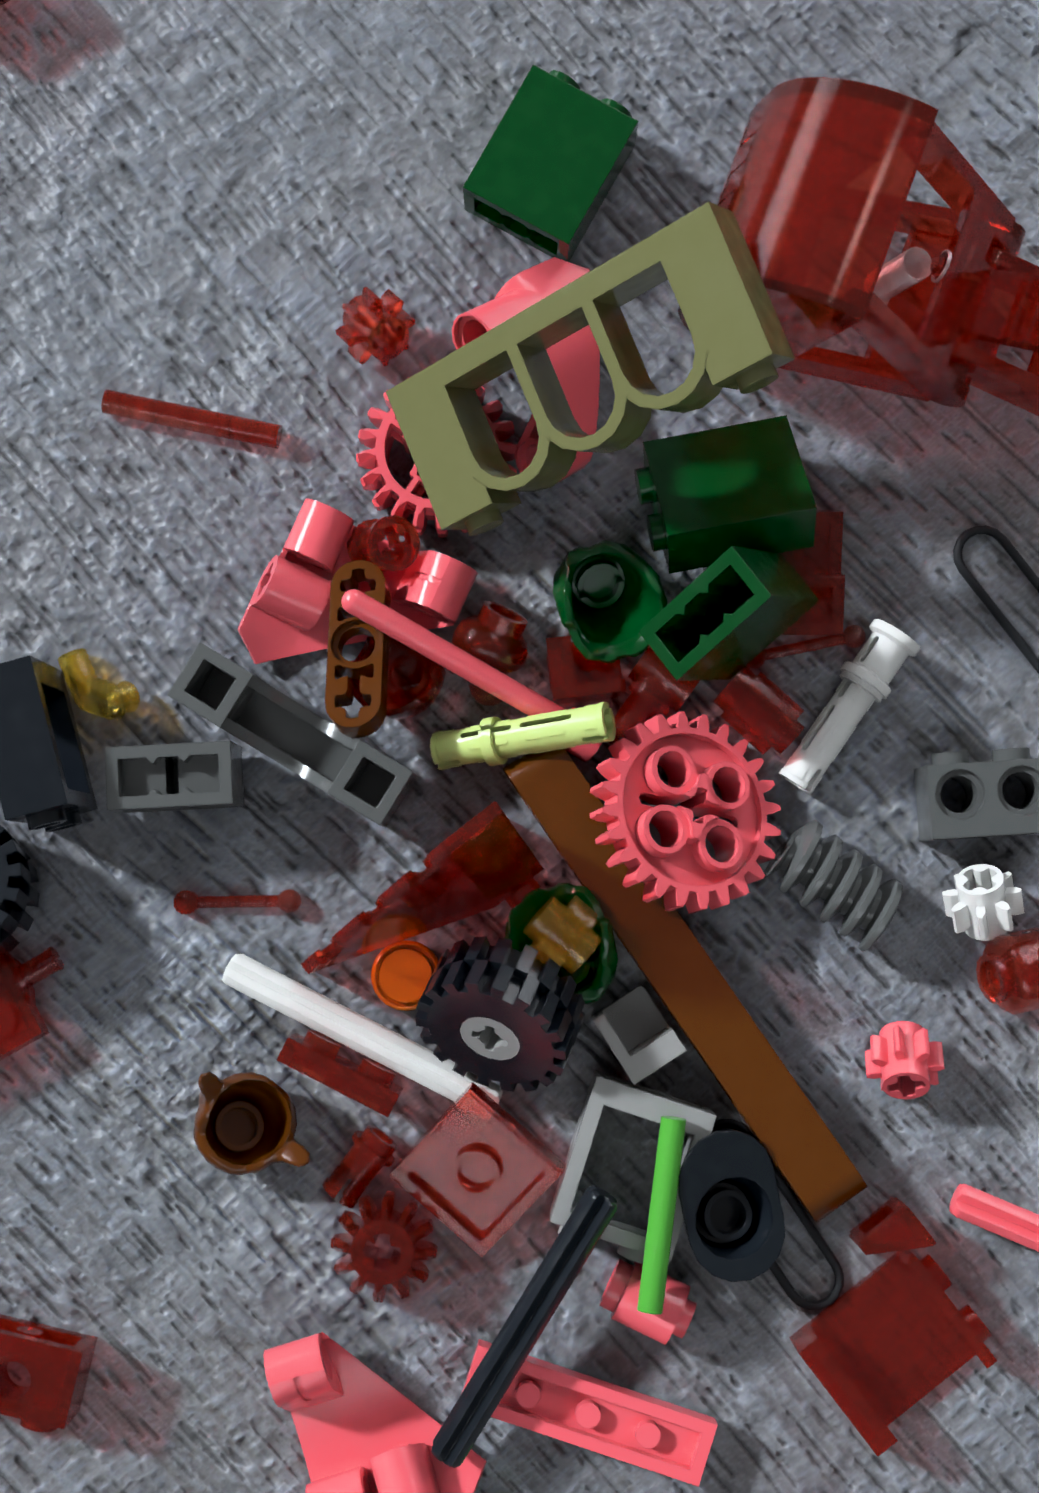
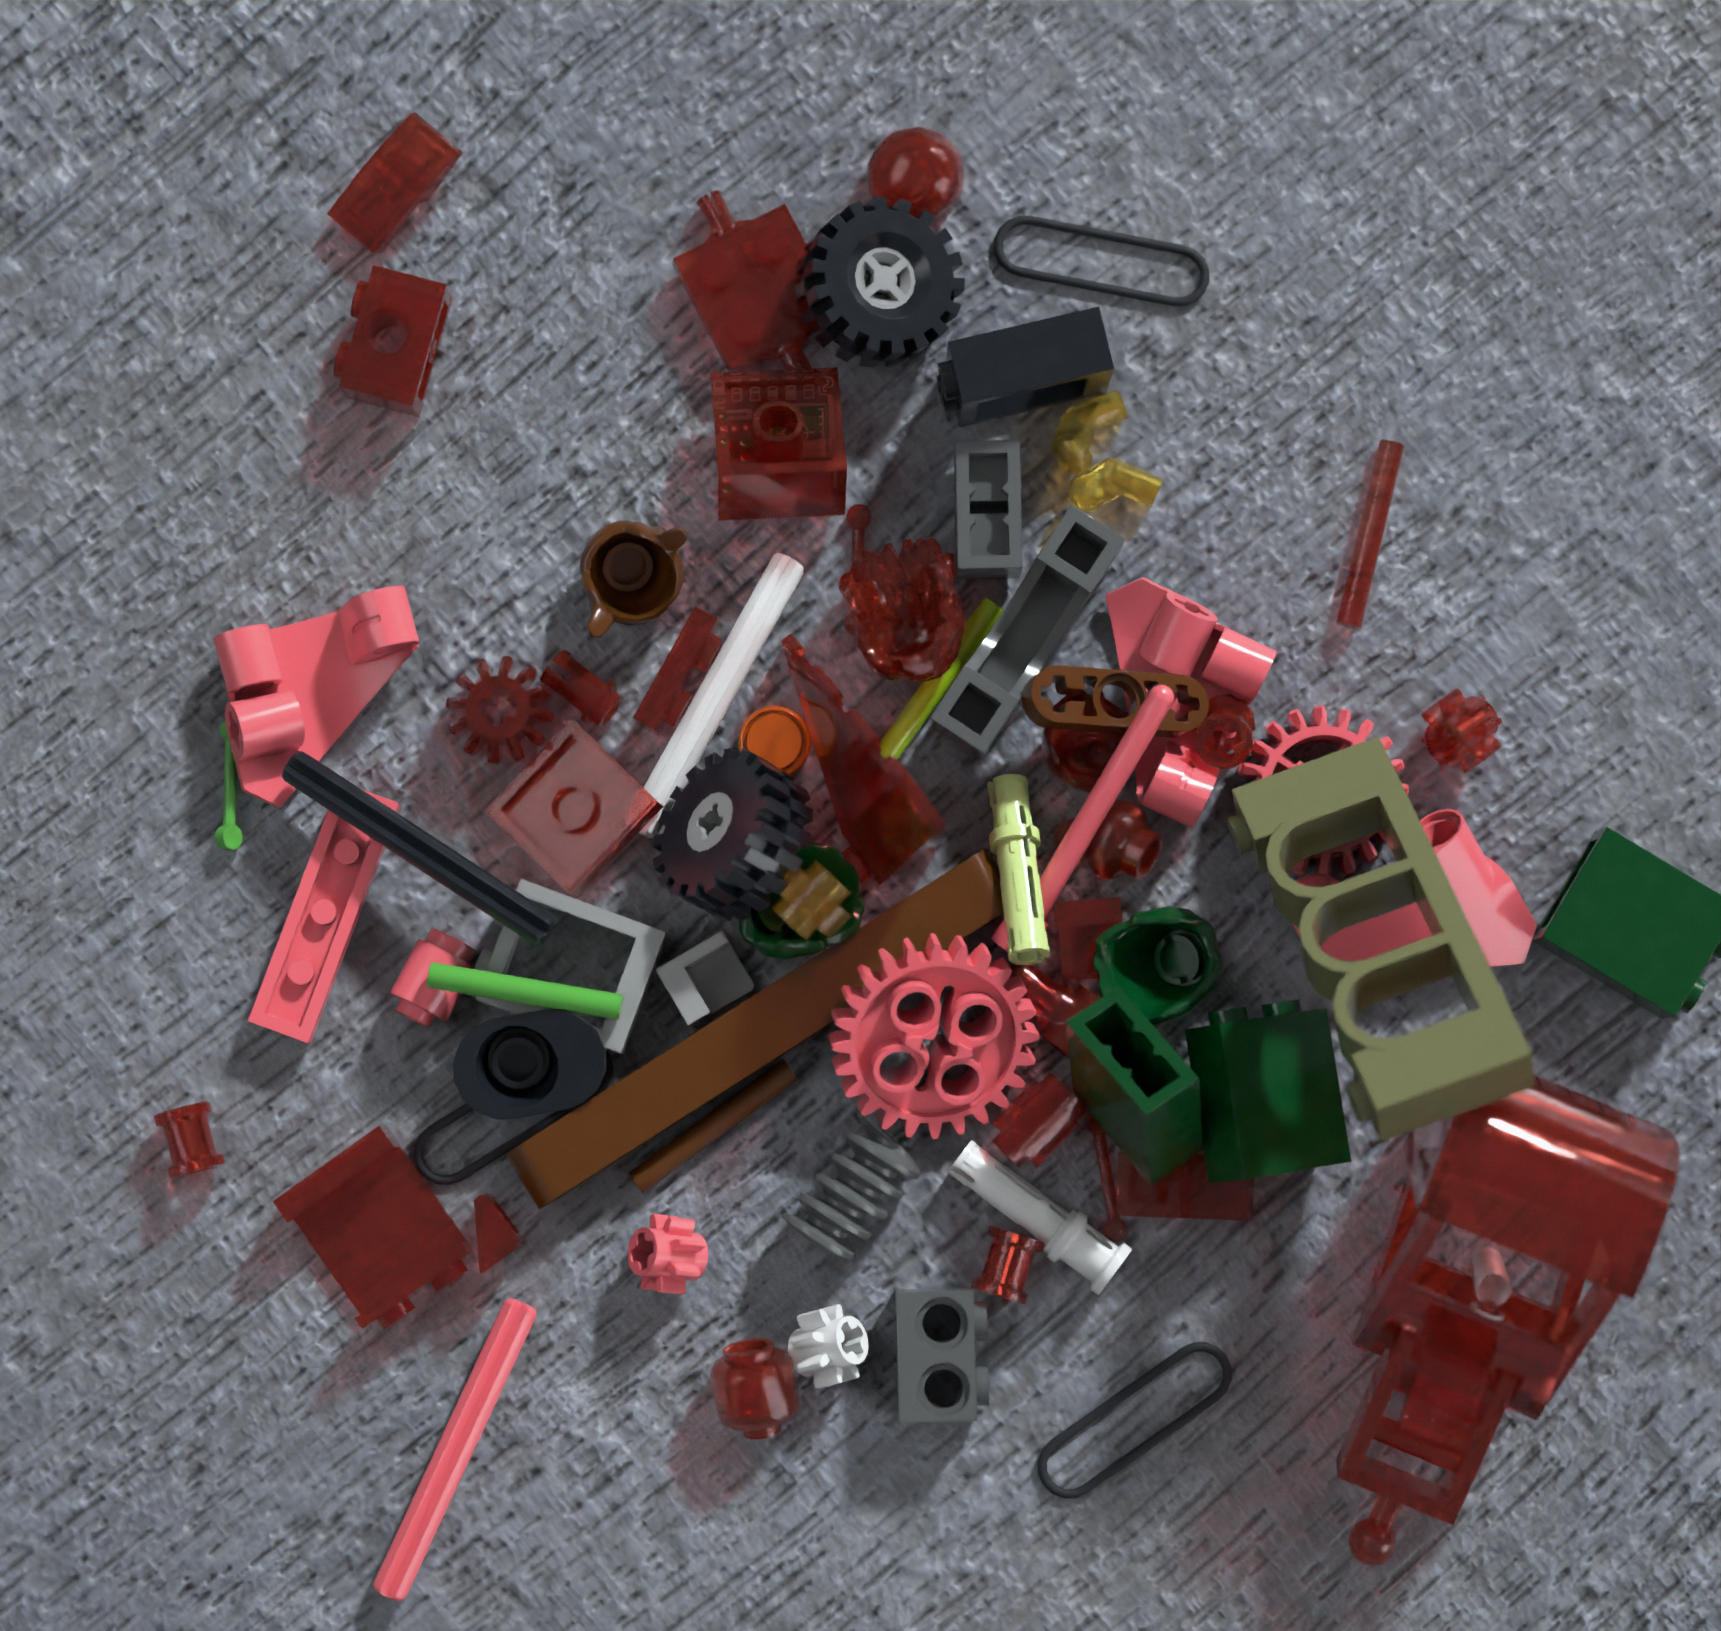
camera: 90 degrees right, 0 degrees up
none -> reddish brown bar [629,1059,798,1194]
none -> clear red slope [711,367,847,521]
none -> clear red hair [838,537,967,682]
none -> lime bar [873,597,1003,766]
none -> clear red bush [971,1225,1044,1304]
none -> clear yellow arm [1068,457,1164,512]

